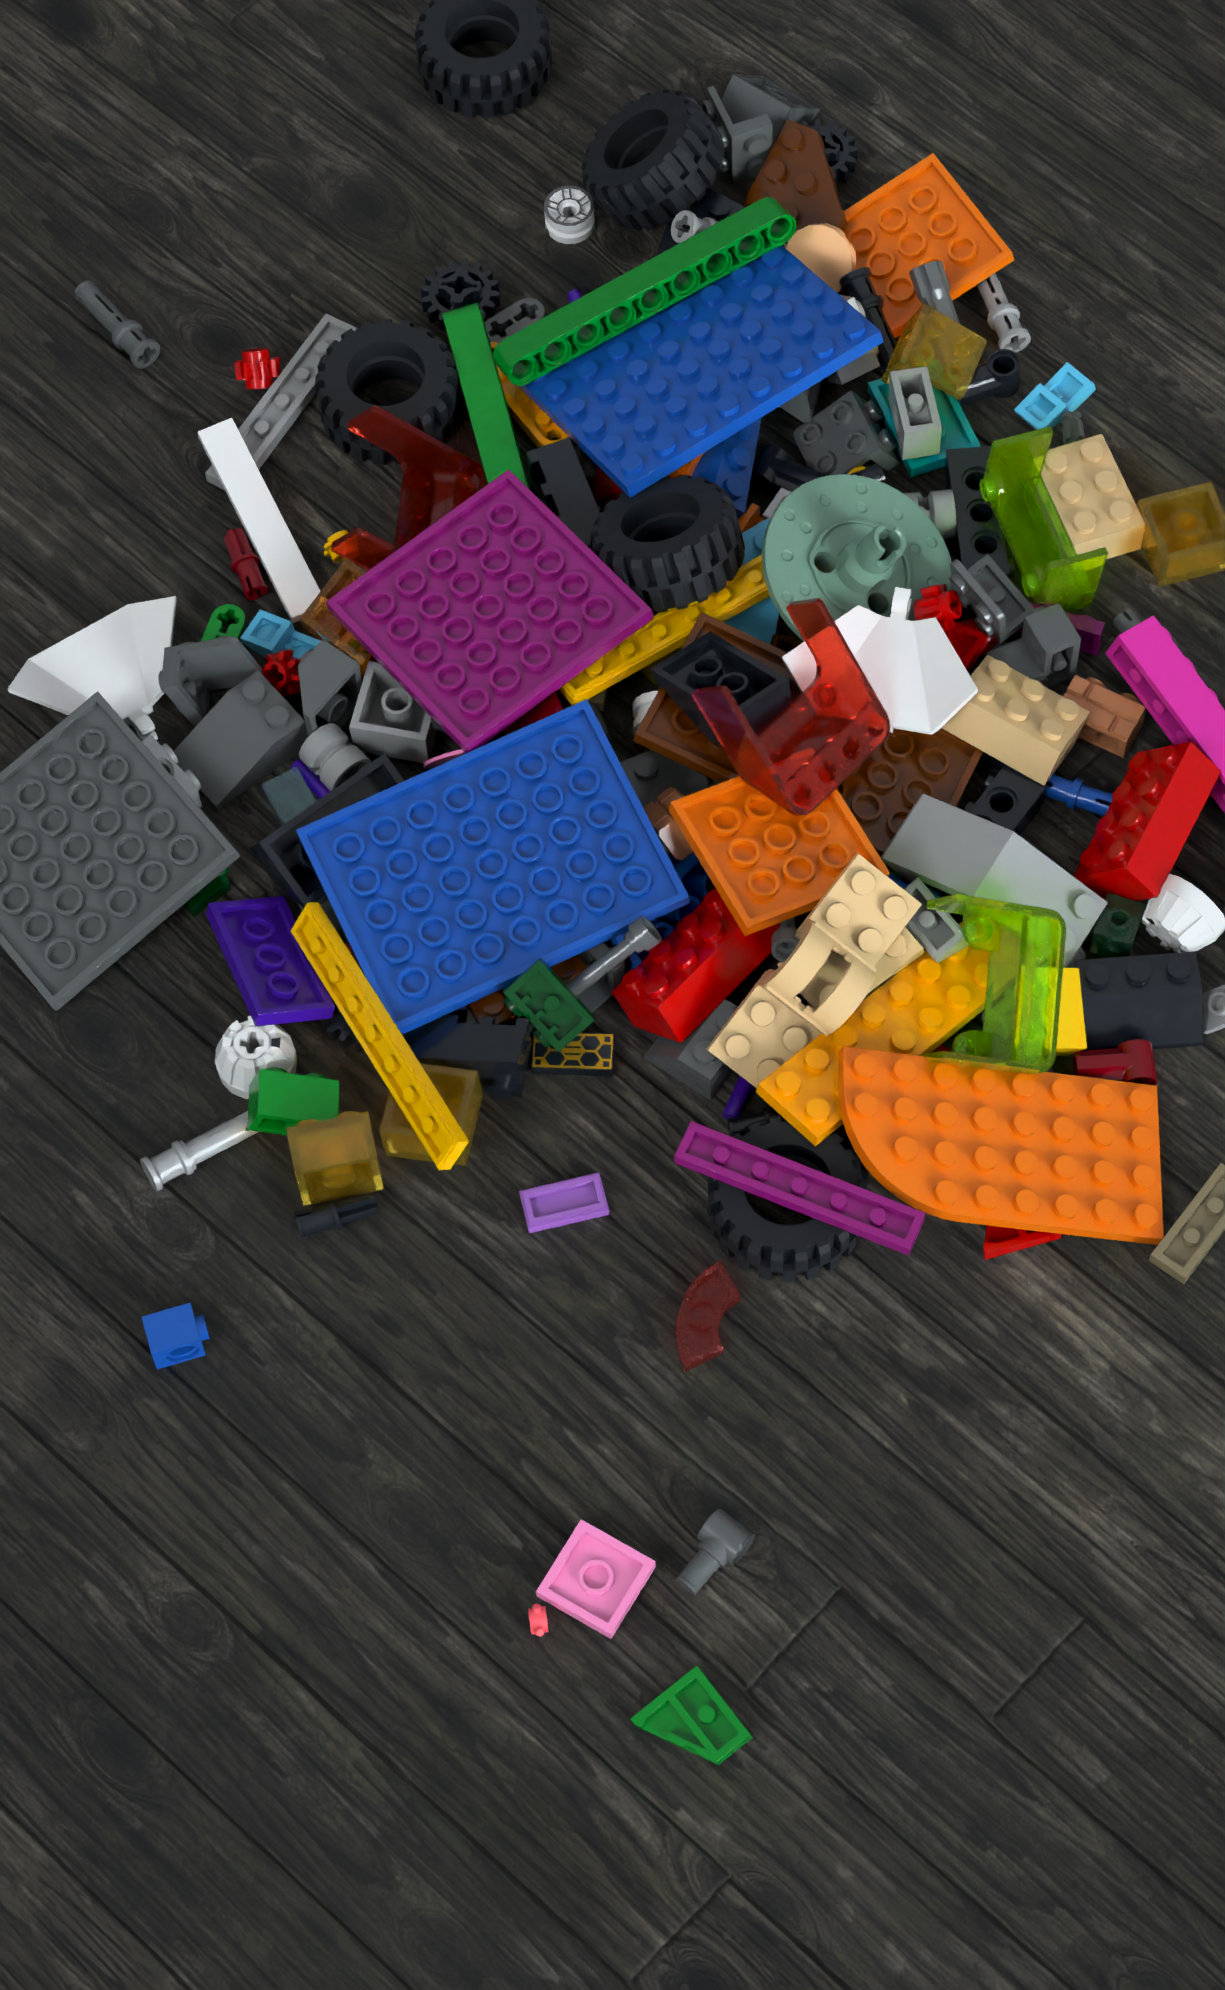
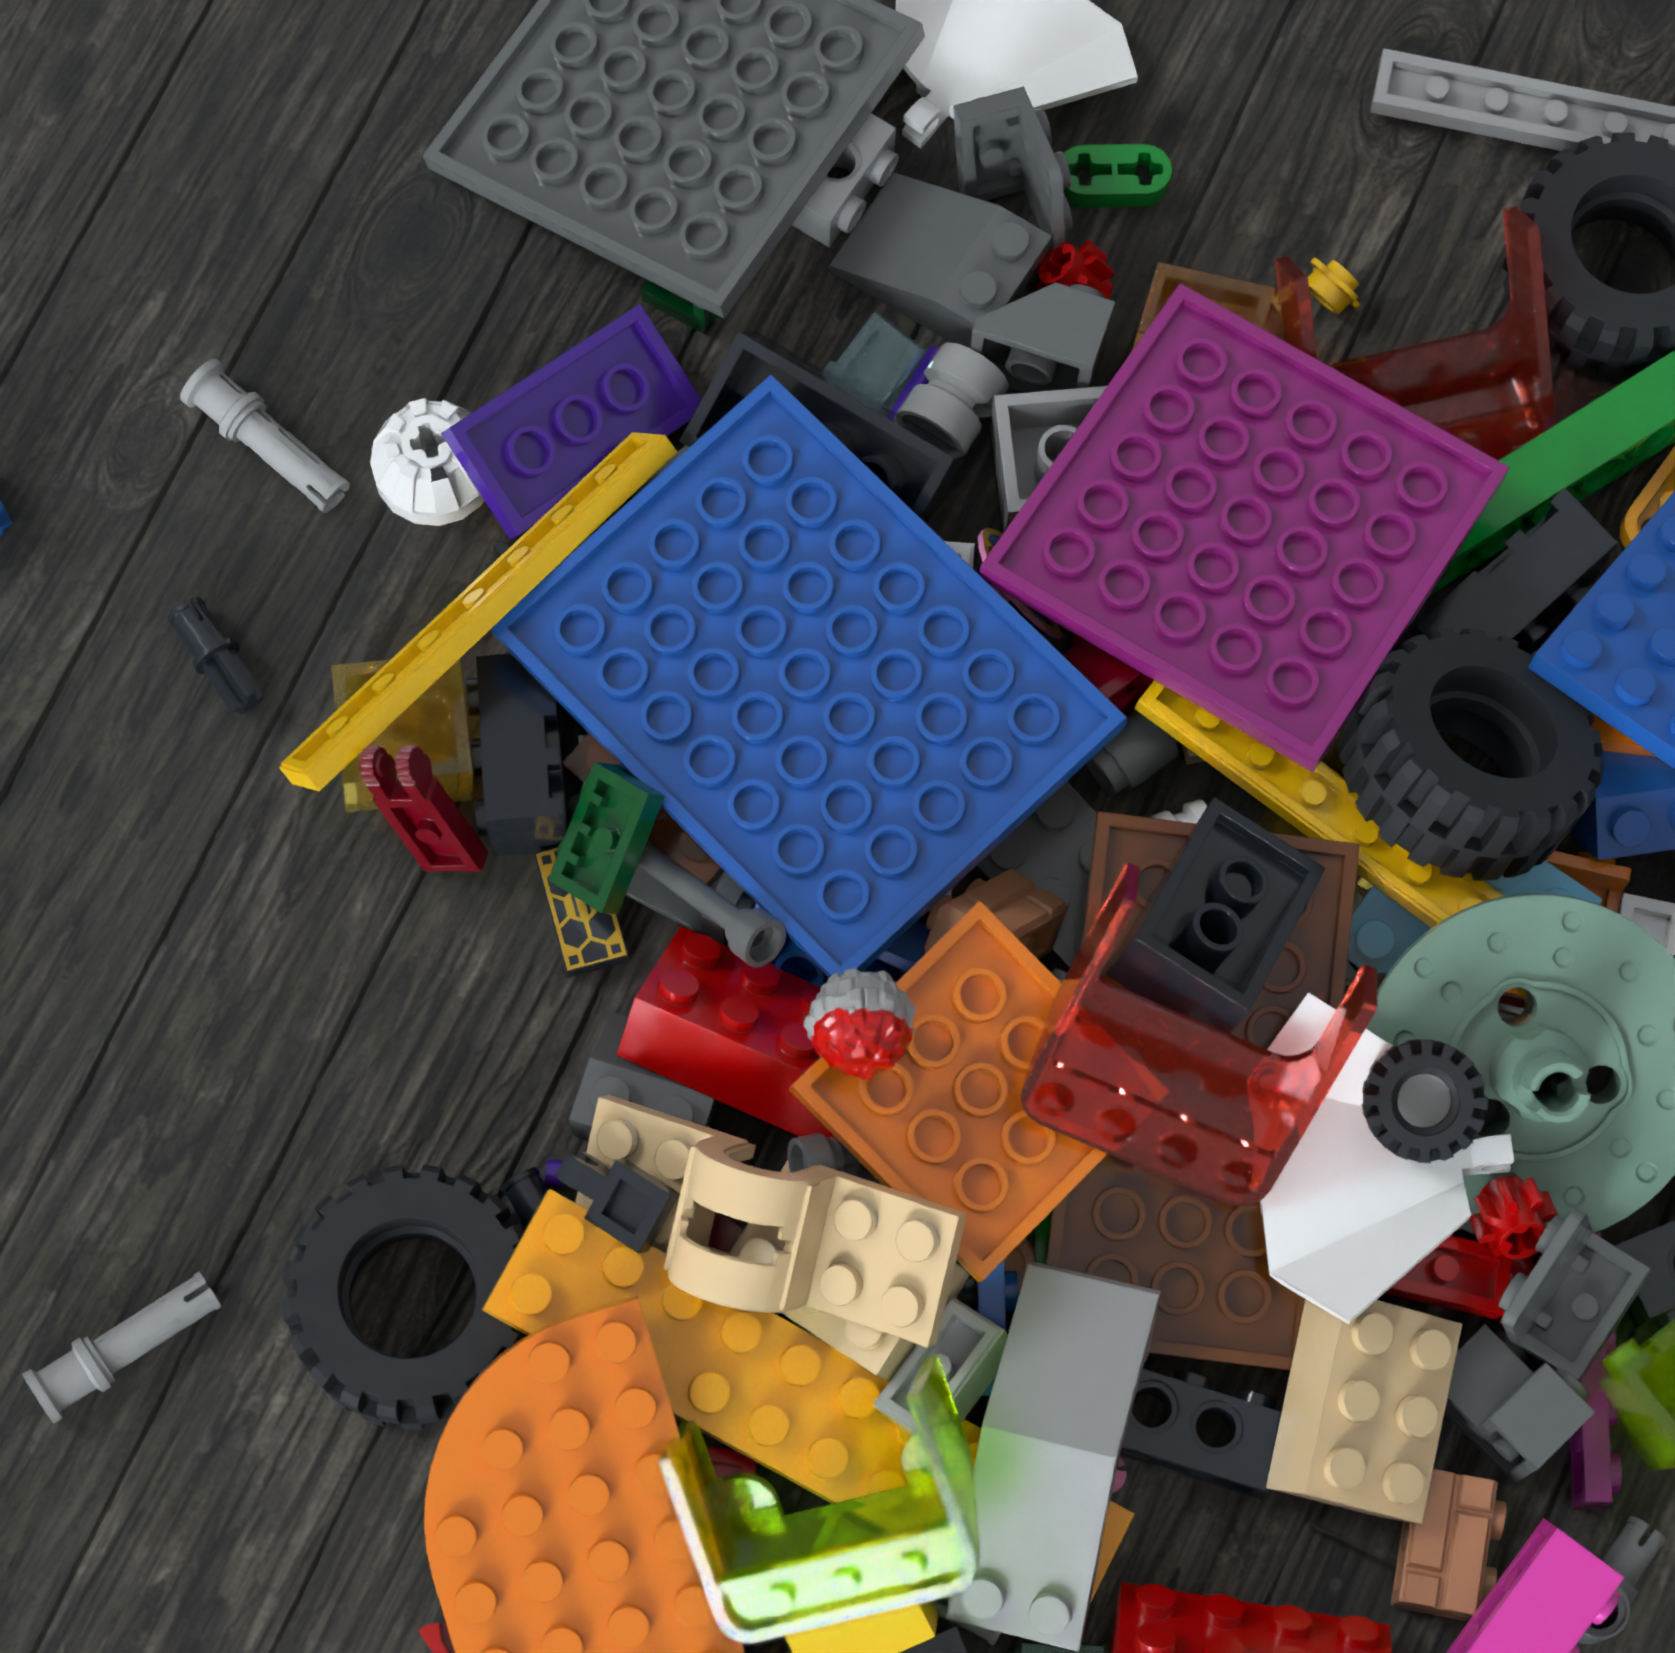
camera: 65 degrees right, 10 degrees up
white tile [198,418,327,624] -> none
dark red axle [224,528,268,600] -> none
red gear [234,348,281,389] -> none
medium azure slope [240,609,321,659] -> none
green brick [247,1067,339,1141] -> none
clear yellow brick [286,1111,384,1206] -> none
medium lavender tile [519,1172,609,1233] -> none
magenta plate [674,1121,926,1256] -> none
clear red tile [676,1260,740,1372] -> none
blue pin [1045,774,1113,816] -> none
none -> light grey pin [22,1271,222,1424]
none -> dark red hinge [359,745,489,872]
none -> black plate [555,1151,680,1254]
none -> piece [804,968,916,1080]
none -> black tyre [1361,1039,1488,1163]

